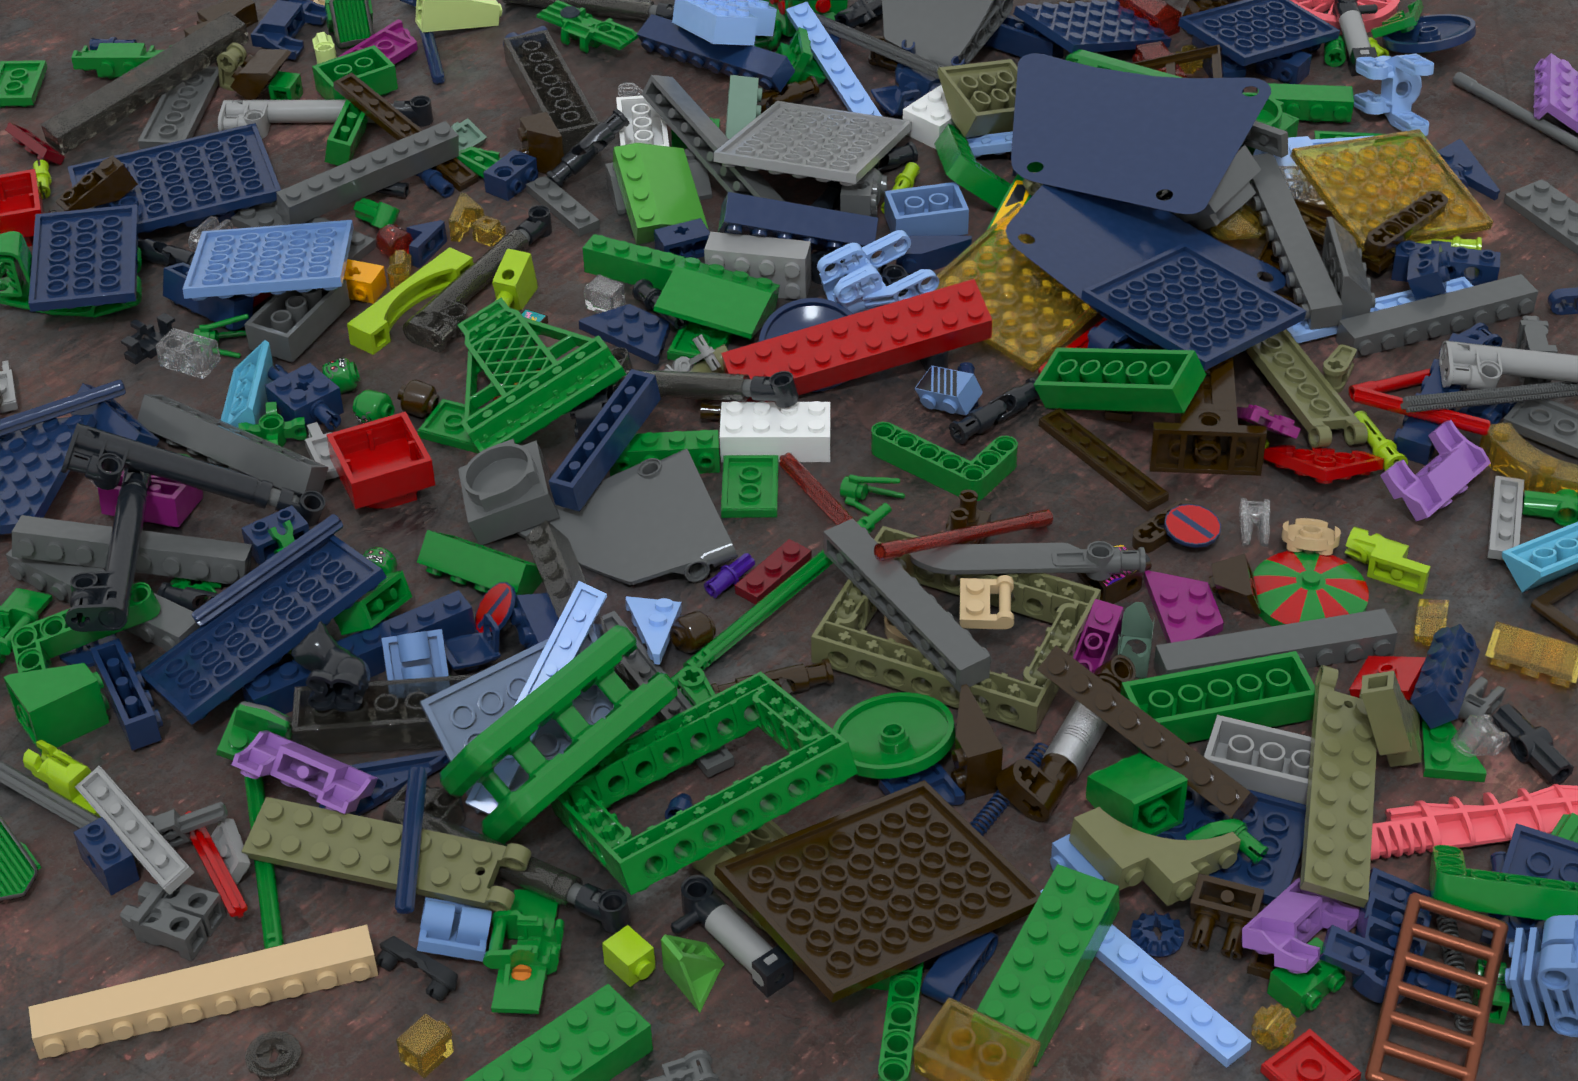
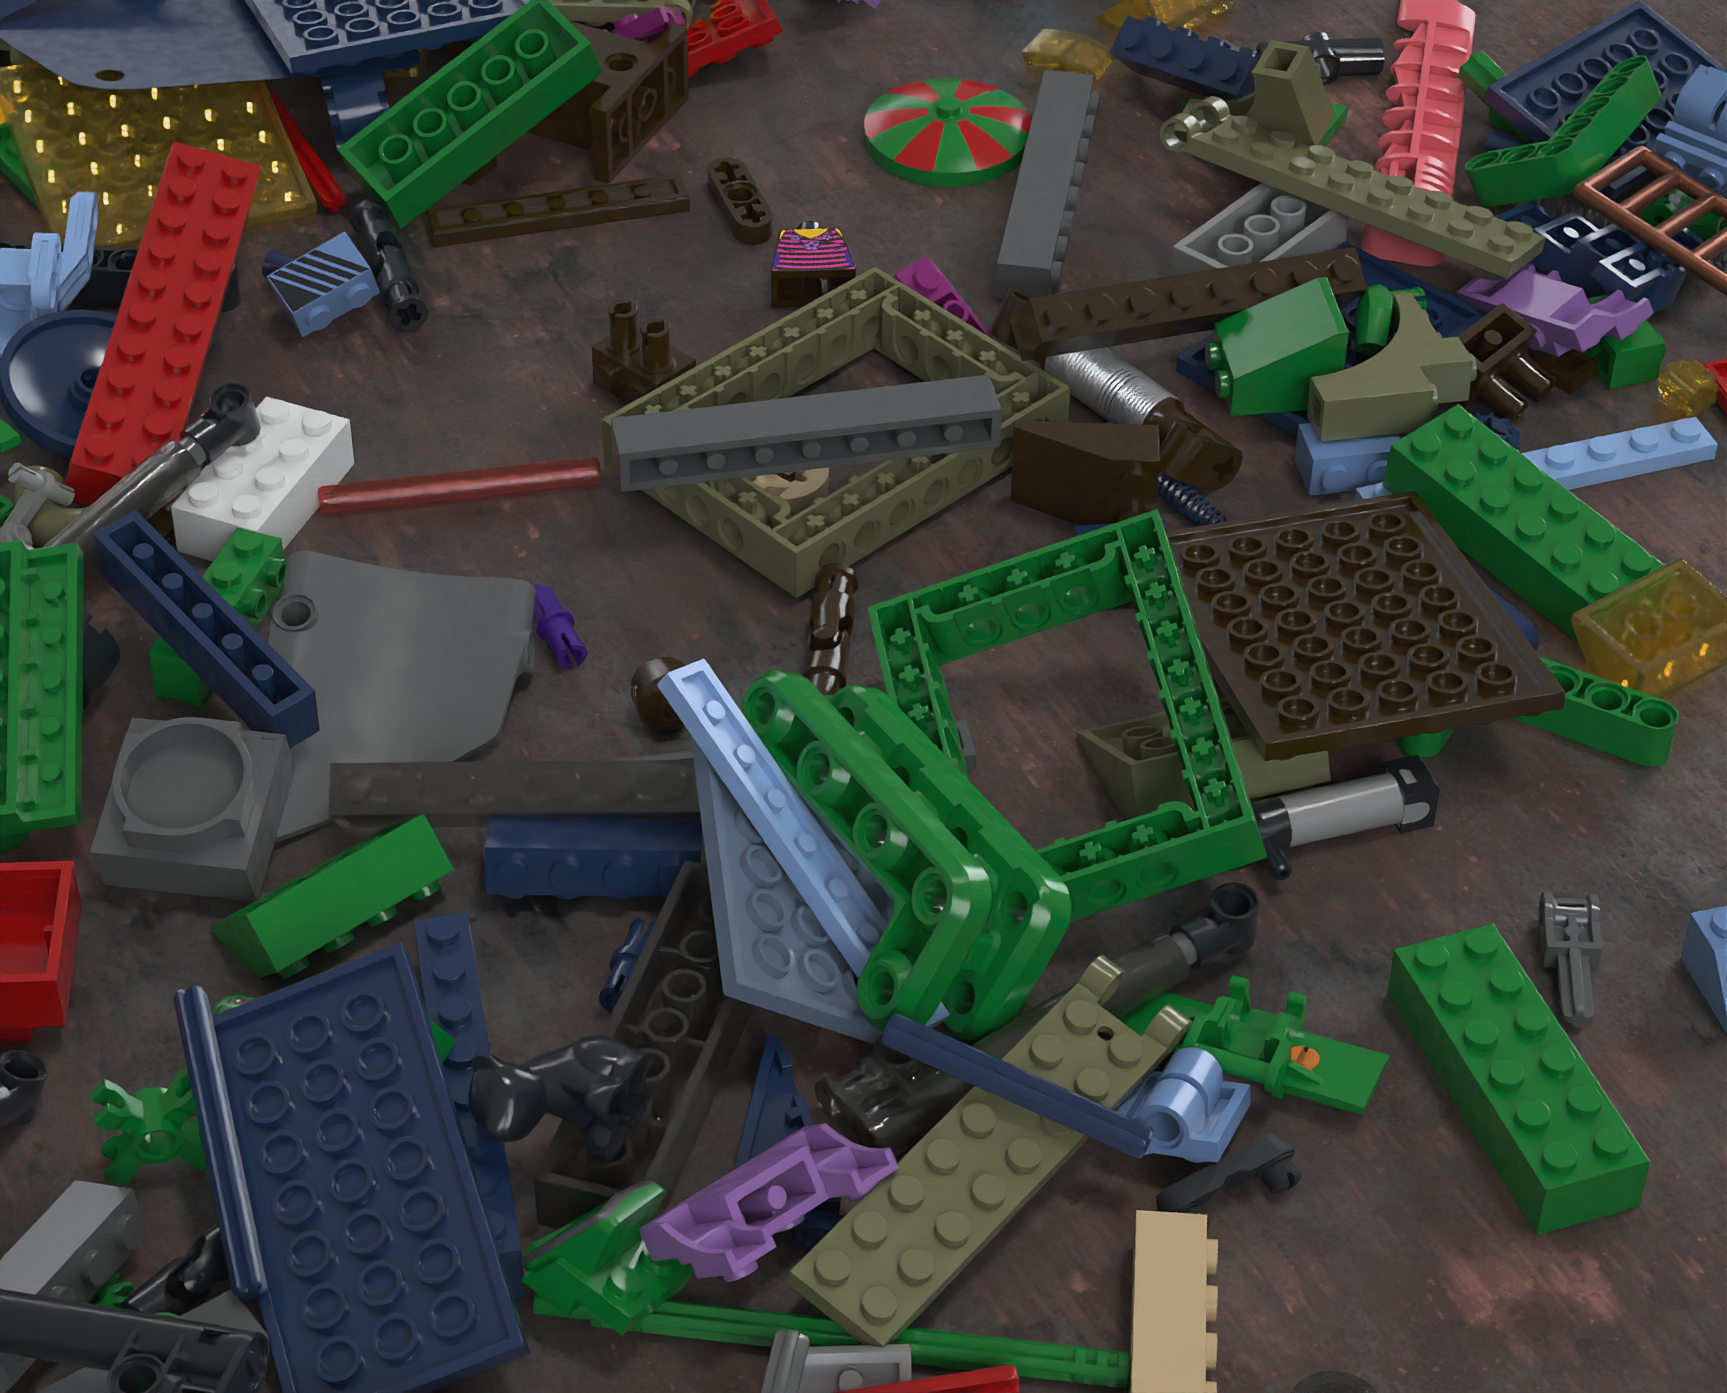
camera: 70 degrees left, 0 degrees up
dark blue brick [241,505,309,565] -> none
medium blue plate [382,629,450,698] -> none
clear yellow brick [396,1014,454,1078] -> none
dark blue piece [444,613,501,671] -> none
red piece [474,582,516,635] -> none
lime brick [602,925,656,987] -> none
light blue wing [626,596,681,665] -> none
bright green slope [661,934,725,1013] -> none
dark blue hose [665,793,693,820] -> none
green axle [671,503,892,688] -> none
green tile [721,455,779,518] -> none
dark red plate [735,539,812,605] -> none
green dish [833,692,956,779] -> none
green plant [840,474,905,515] -> none
green beam [871,422,1018,501] -> none
clear red piece [874,509,1053,561] -> none
dark grey piece [910,541,1146,581] -> none
tan plate [960,575,1014,629] -> none
sand green piece [1118,602,1155,678] -> none
green brick [1121,651,1315,752] -> none
magenta wing [1143,570,1224,643] -> none
red piece [1164,504,1221,548] -> none
dark brown slope [1209,554,1261,615] -> none
clear piece [1239,498,1270,547] -> none
tan plate [1281,518,1341,555] -> none
lime plate [1344,526,1431,595] -> none
red plate [1349,656,1426,700] -> none

